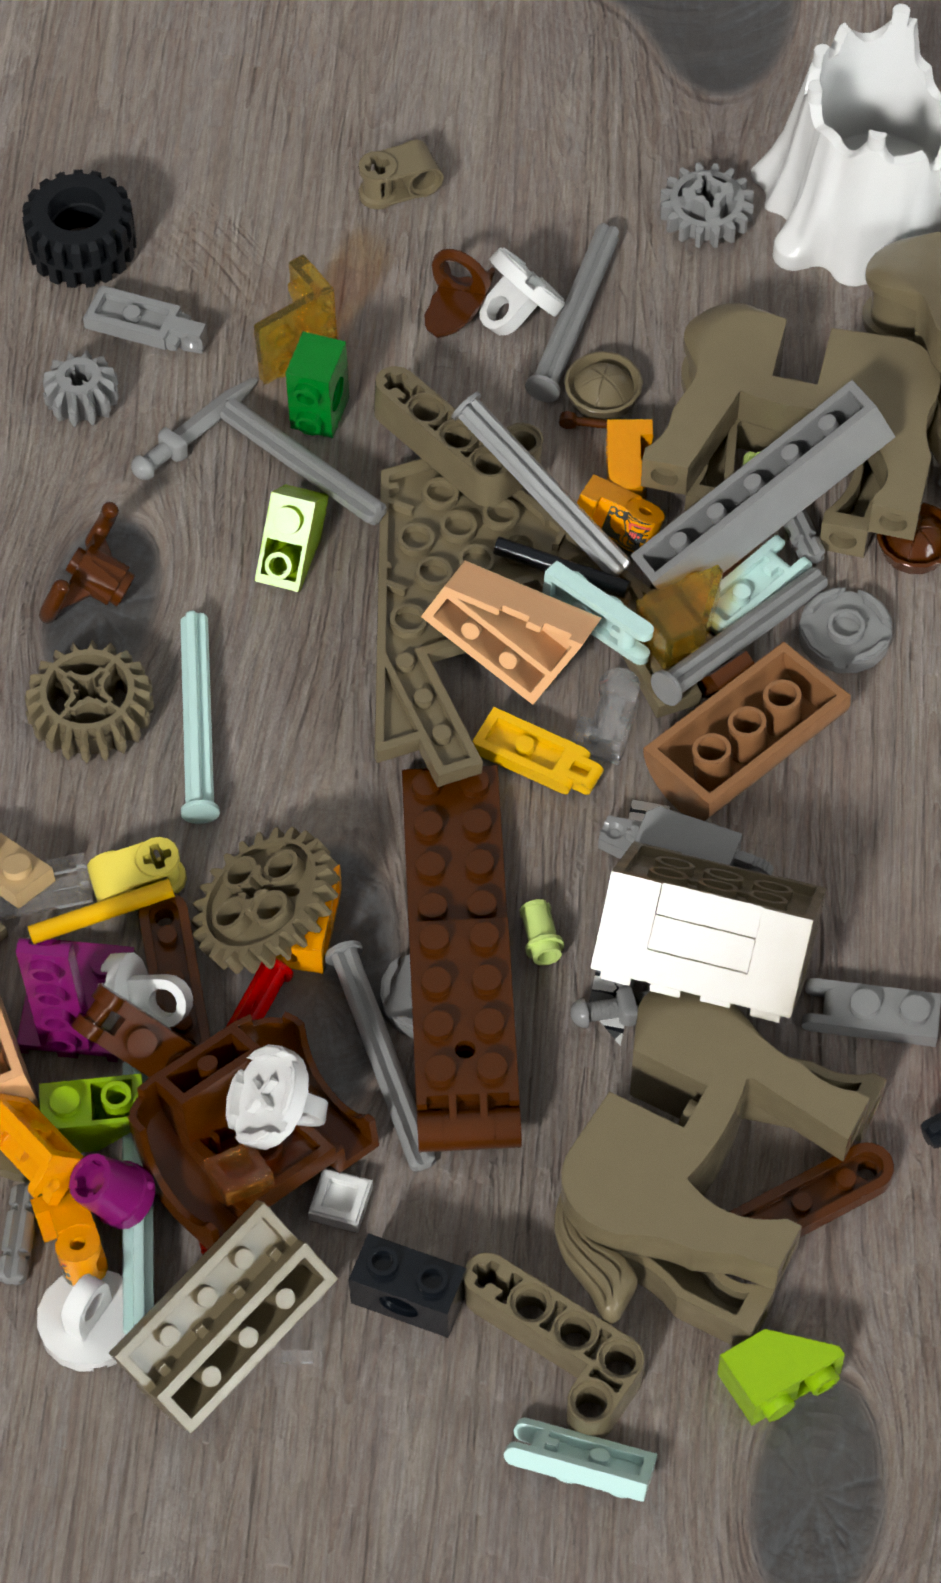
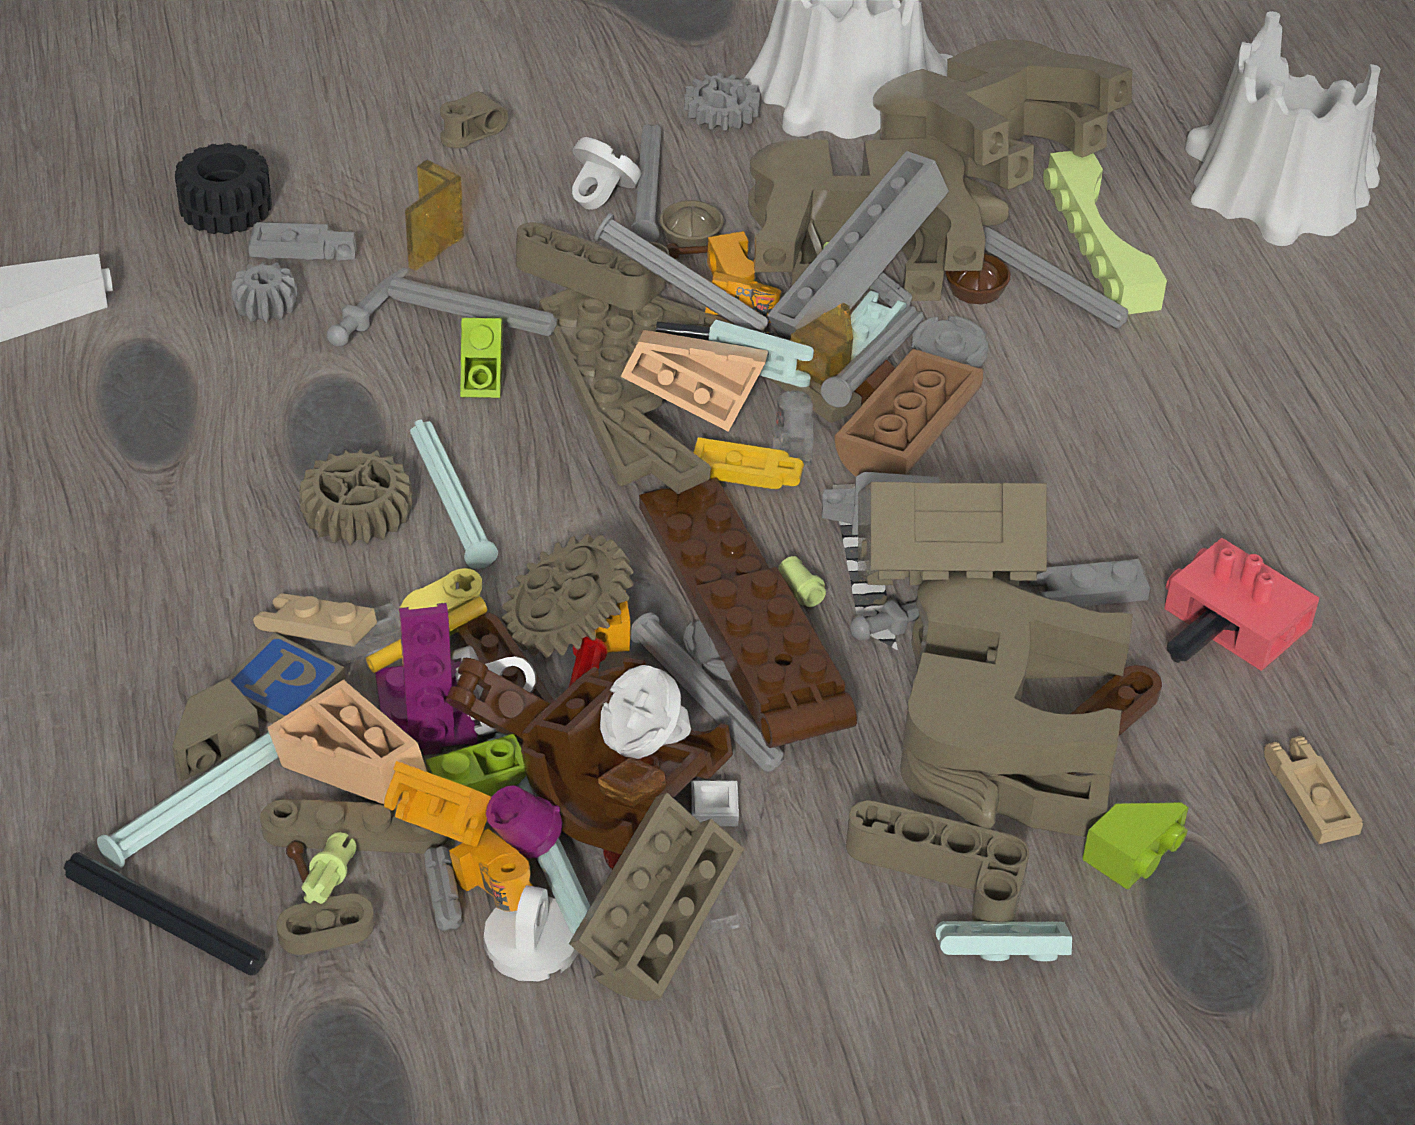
camera: 20 degrees left, 15 degrees down
reddish brown piece [39,502,136,624] -> none
green brick [285,331,350,438] -> none
black brick [348,1233,467,1338] -> none
reddish brown piece [424,249,495,338] -> none

